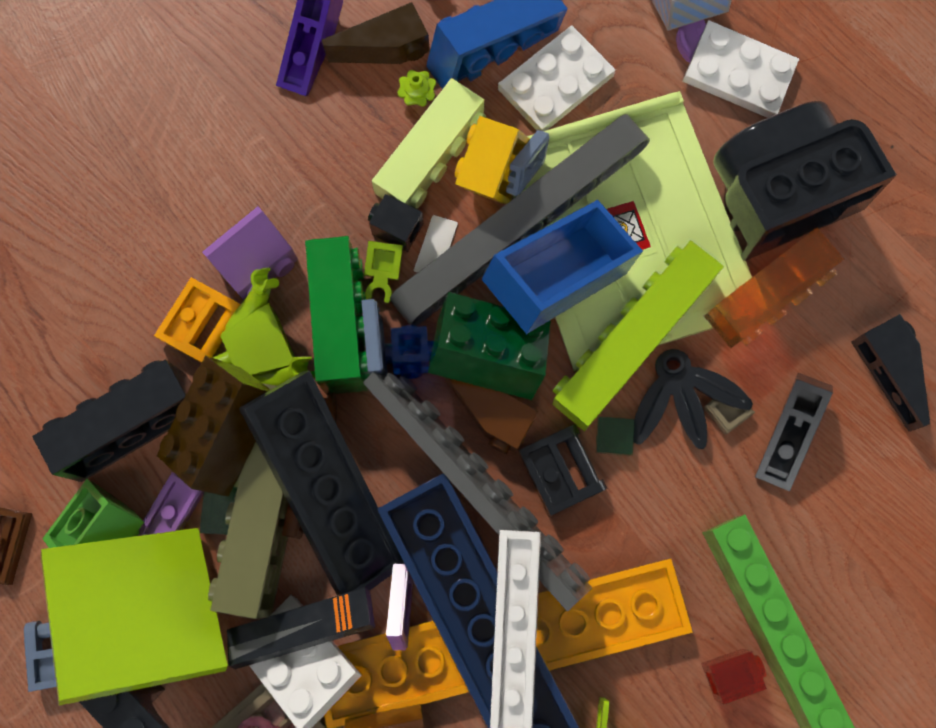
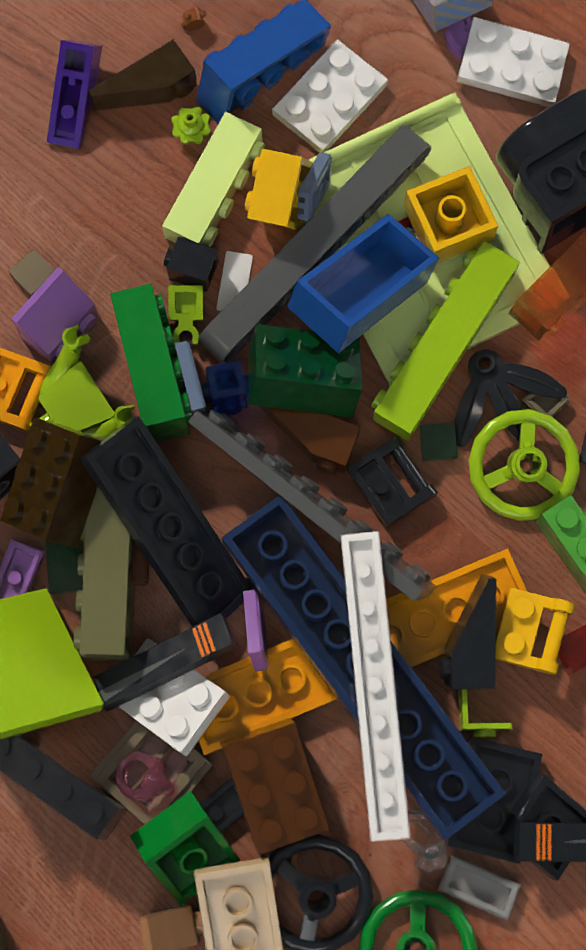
camera: 10 degrees left, 0 degrees up
none -> dark tan tile [8,249,55,296]
none -> yellow brick [404,166,498,264]
none -> black slope [439,575,496,689]
none -> lime piece [468,409,580,521]
none -> yellow plate [495,588,575,675]

